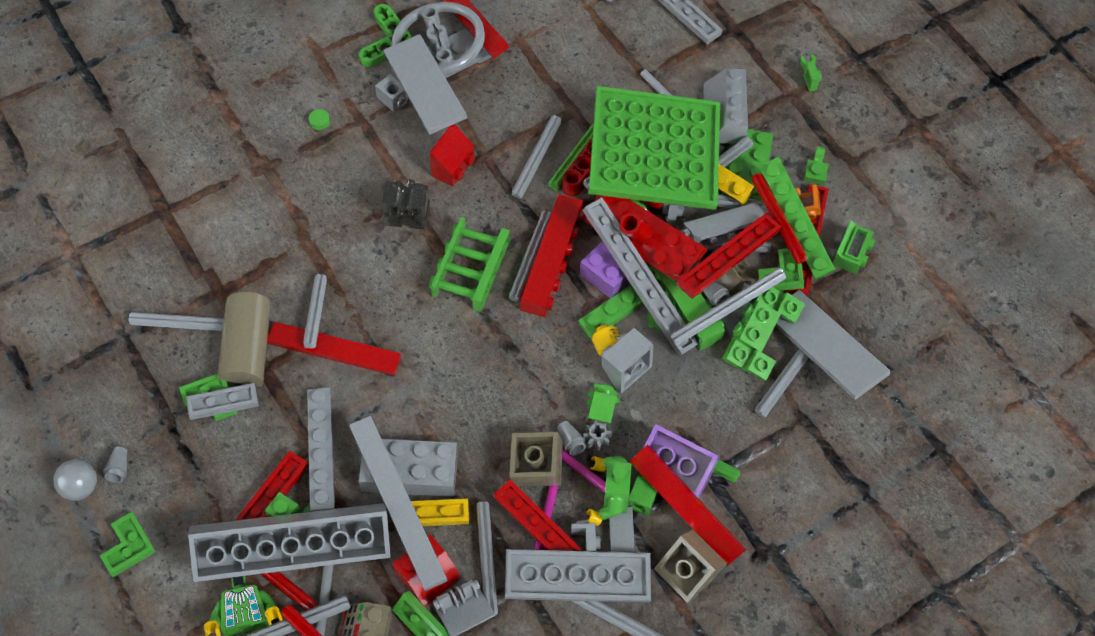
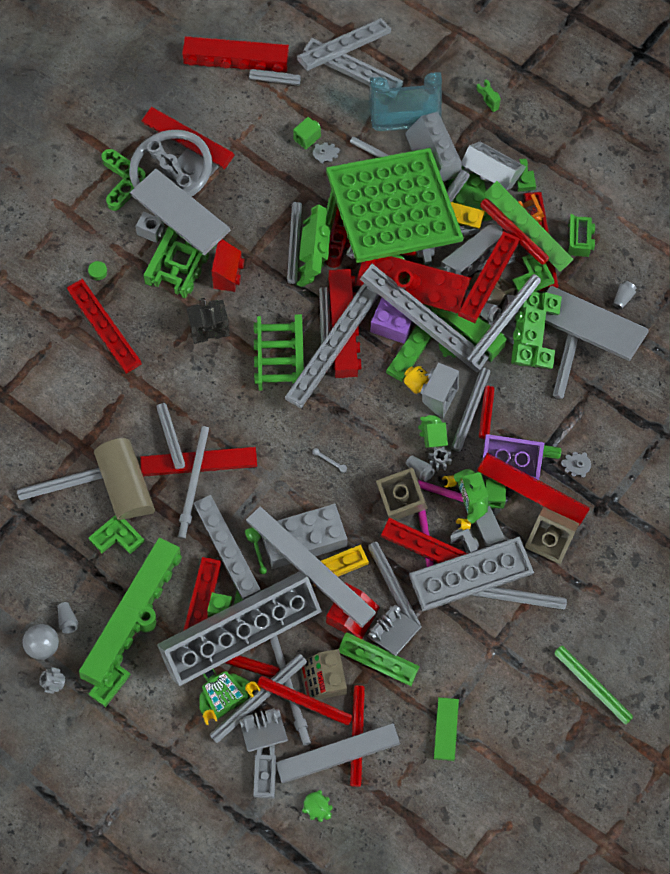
camera: 20 degrees left, 5 degrees up
light grey tile [186,383,259,420] -> none
none -> light grey gear [39,667,65,694]
none -> red plate [67,279,142,374]
none -> bright green hinge [79,538,182,689]
none -> bright green fence [143,227,215,298]
none -> light grey bar [178,426,209,539]
none -> bright green hinge [245,528,267,574]
none -> light grey tile [285,283,379,408]
none -> bright green brick [293,117,321,149]
none -> bright green bracket [296,205,331,287]
none -> light grey hinge [312,448,347,473]
none -> light grey piece [313,142,340,164]
none -> clear light blue windscreen [369,72,442,131]
none -> light grey axle [451,368,490,452]
none -> light grey slope [461,142,526,190]
none -> red axle [479,386,495,439]
none -> light grey piece [561,452,591,478]
none -> light grey cone [613,281,637,309]

